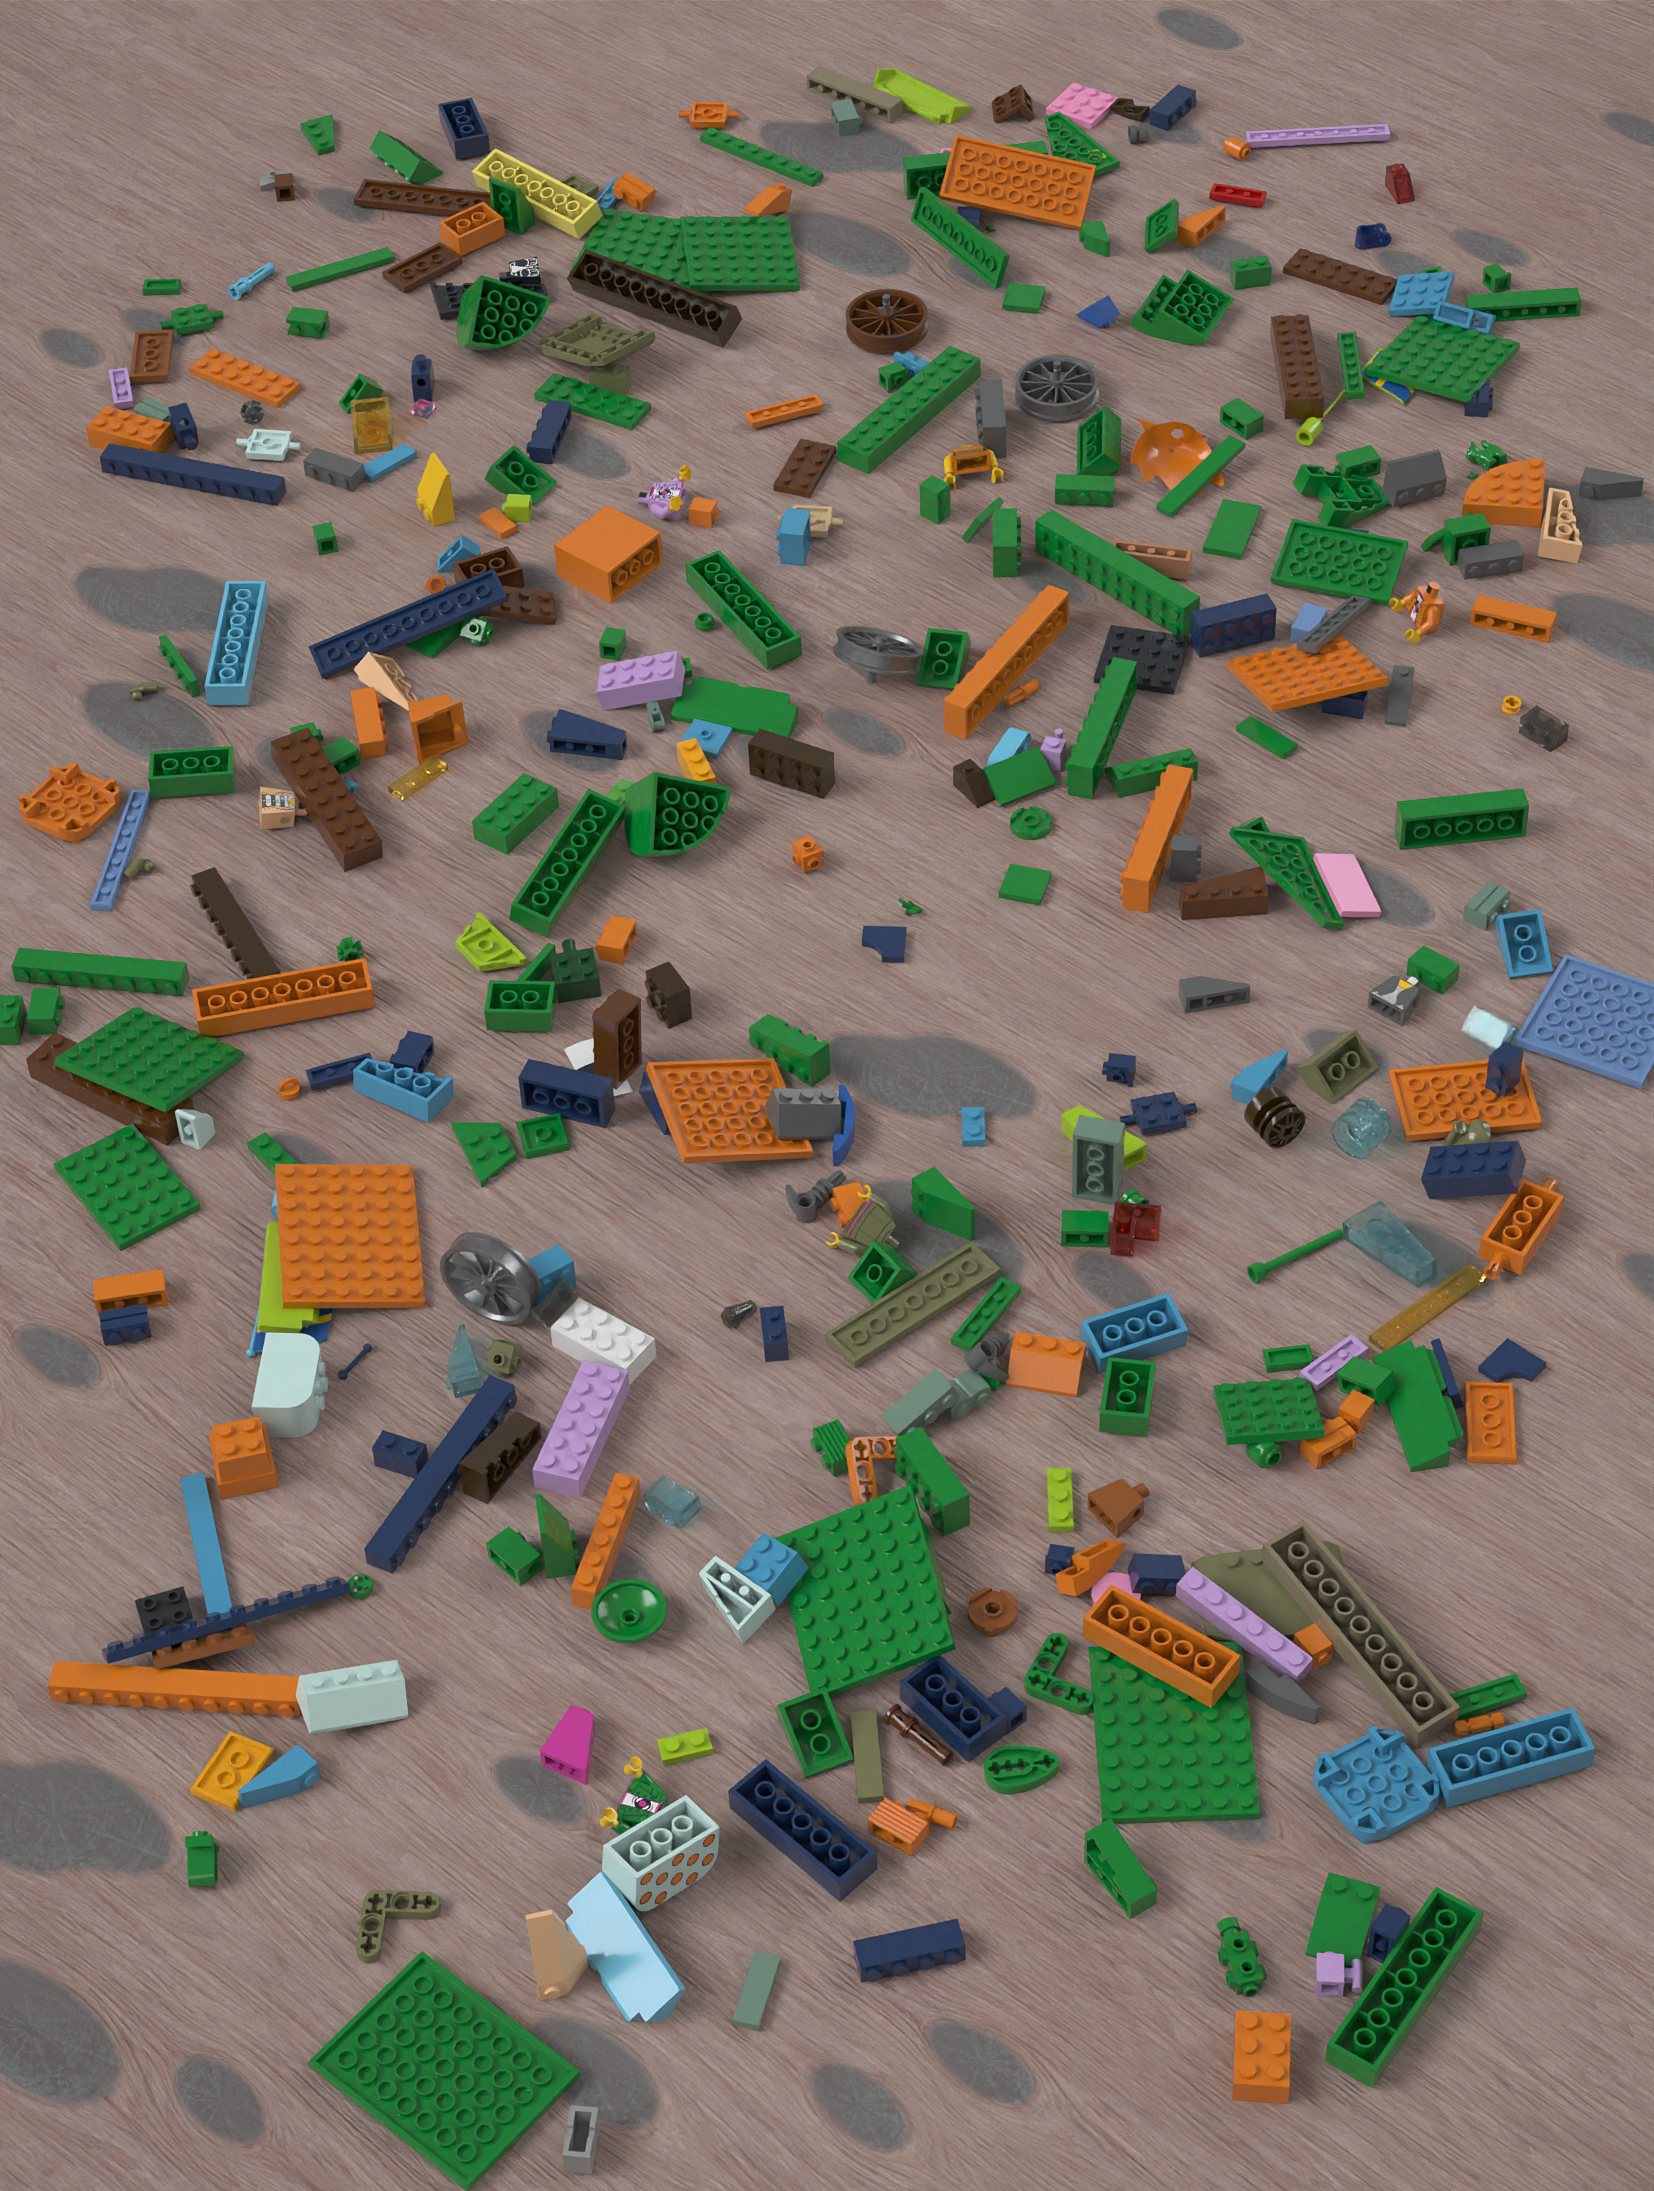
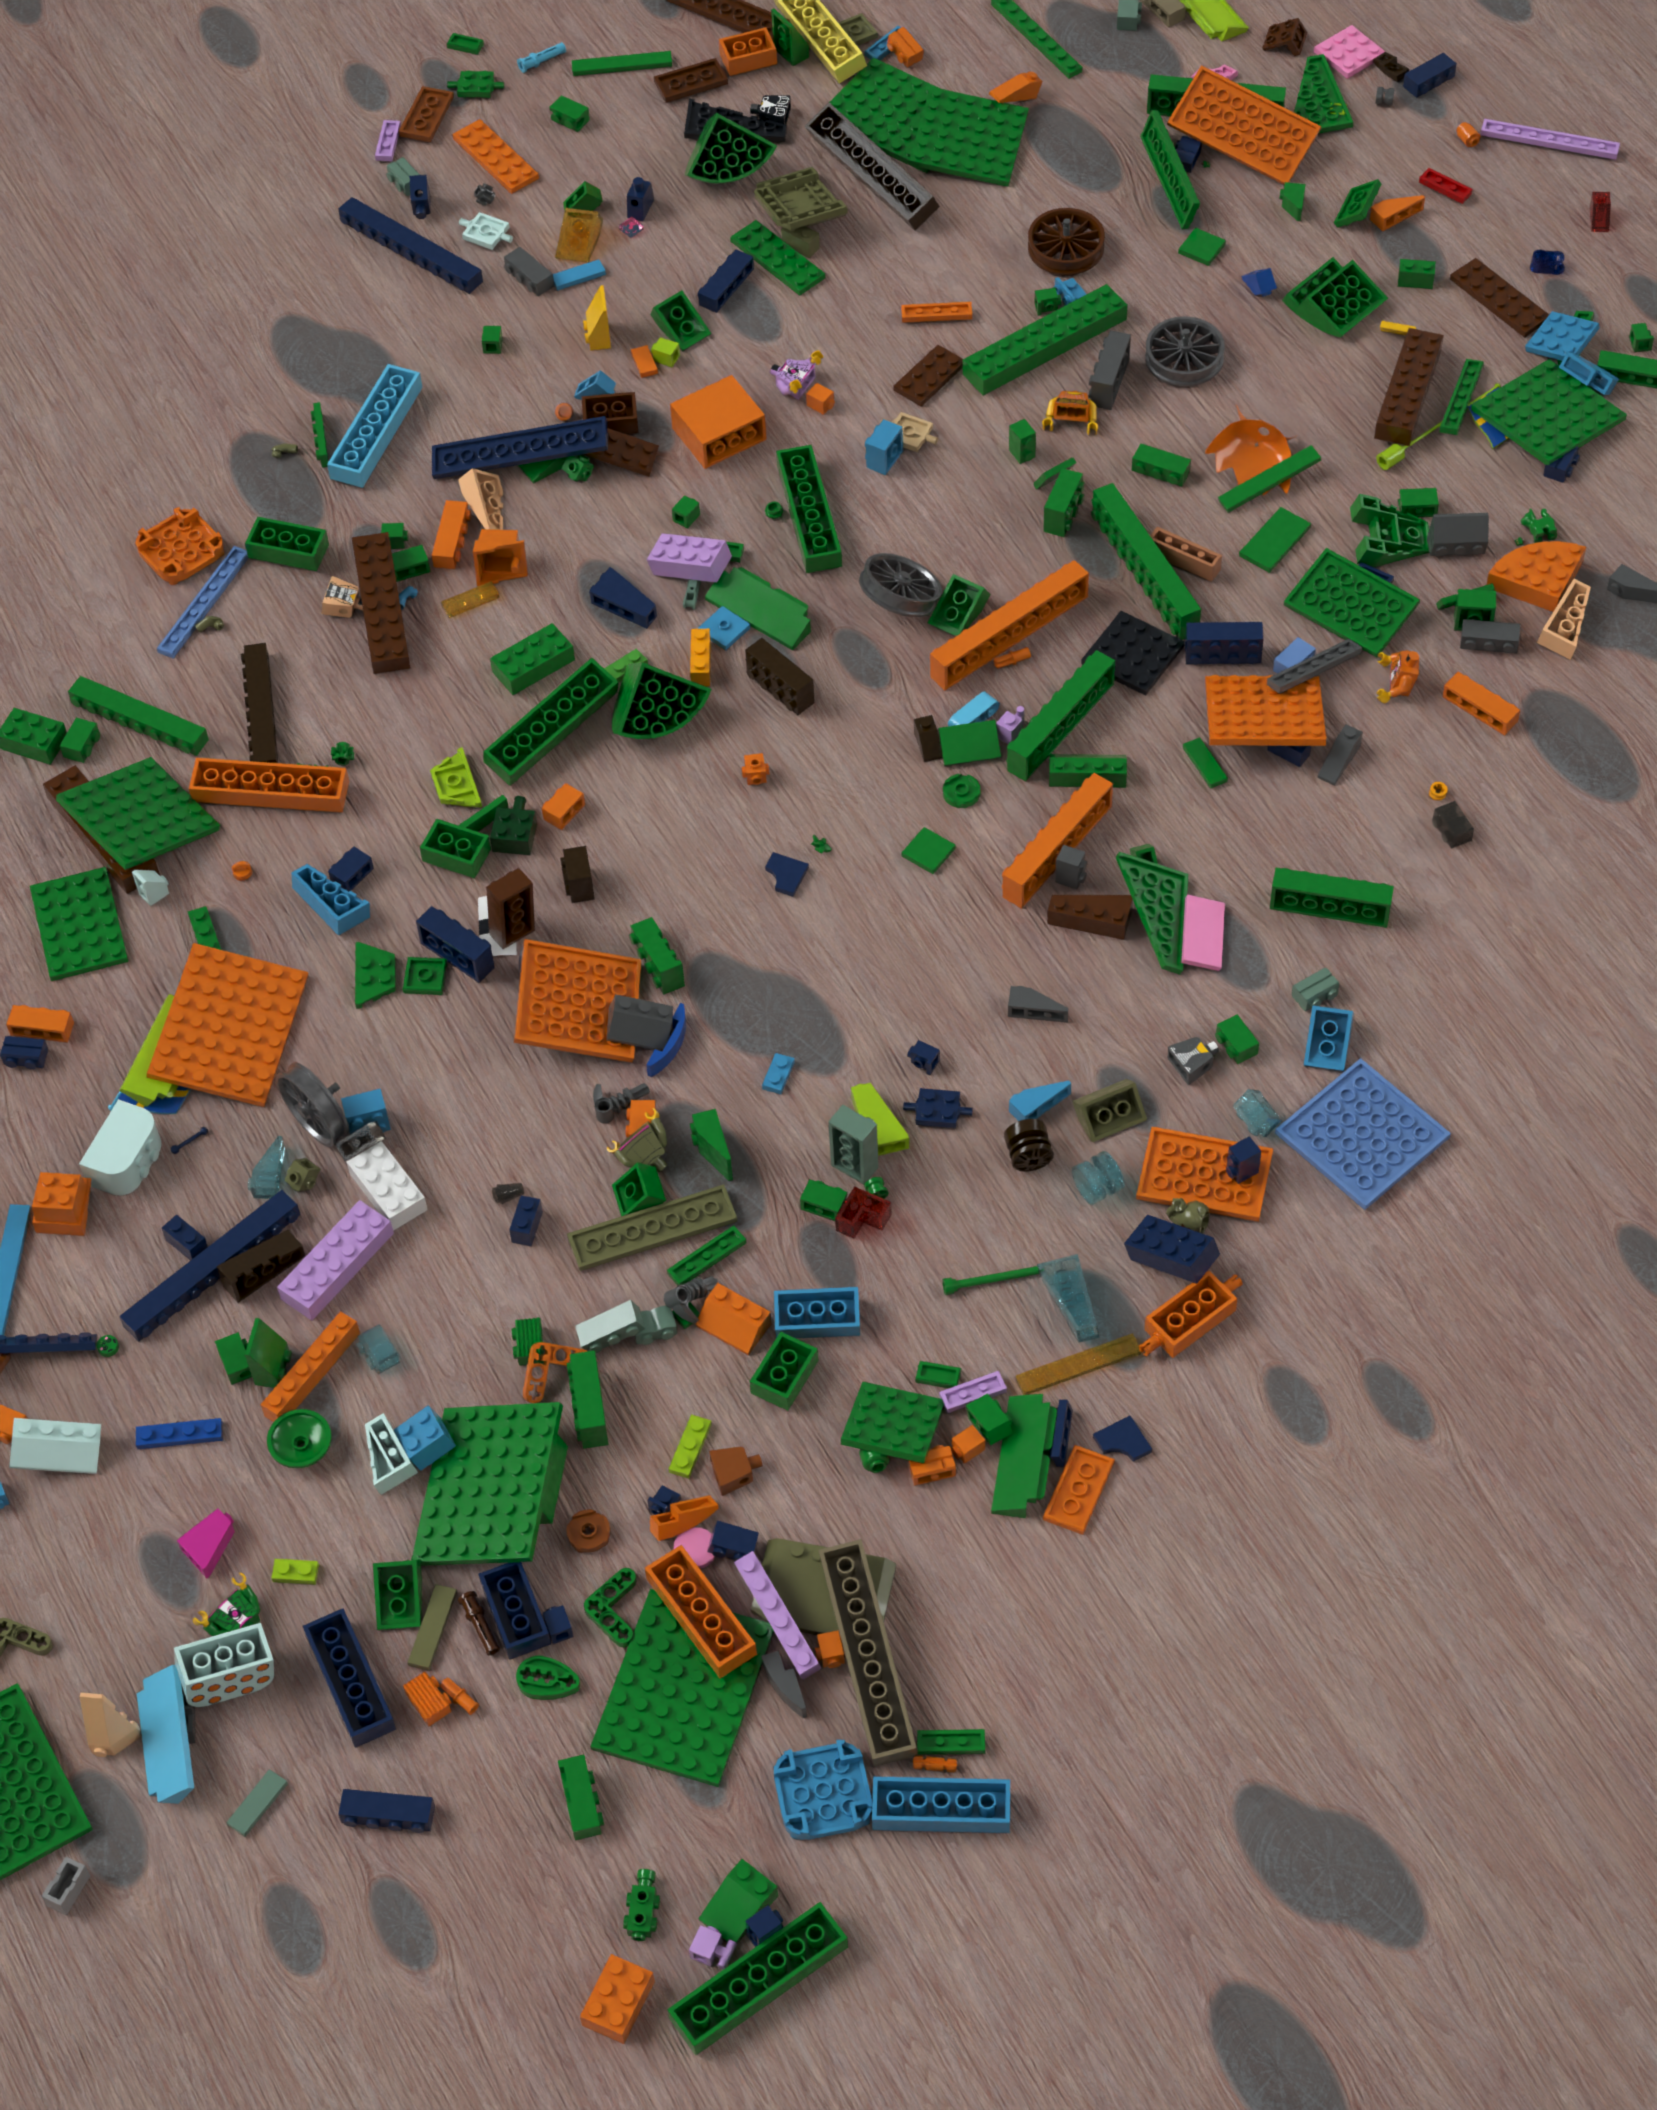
camera: 20 degrees right, 10 degrees up
orange brick [86,406,174,454] -> none
dark blue plate [305,1052,373,1091] -> none
green slope [1077,406,1121,476] -> none
green brick [1220,397,1264,440] -> none
none -> blue plate [136,1418,223,1450]
none -> yellow tile [1380,321,1416,336]

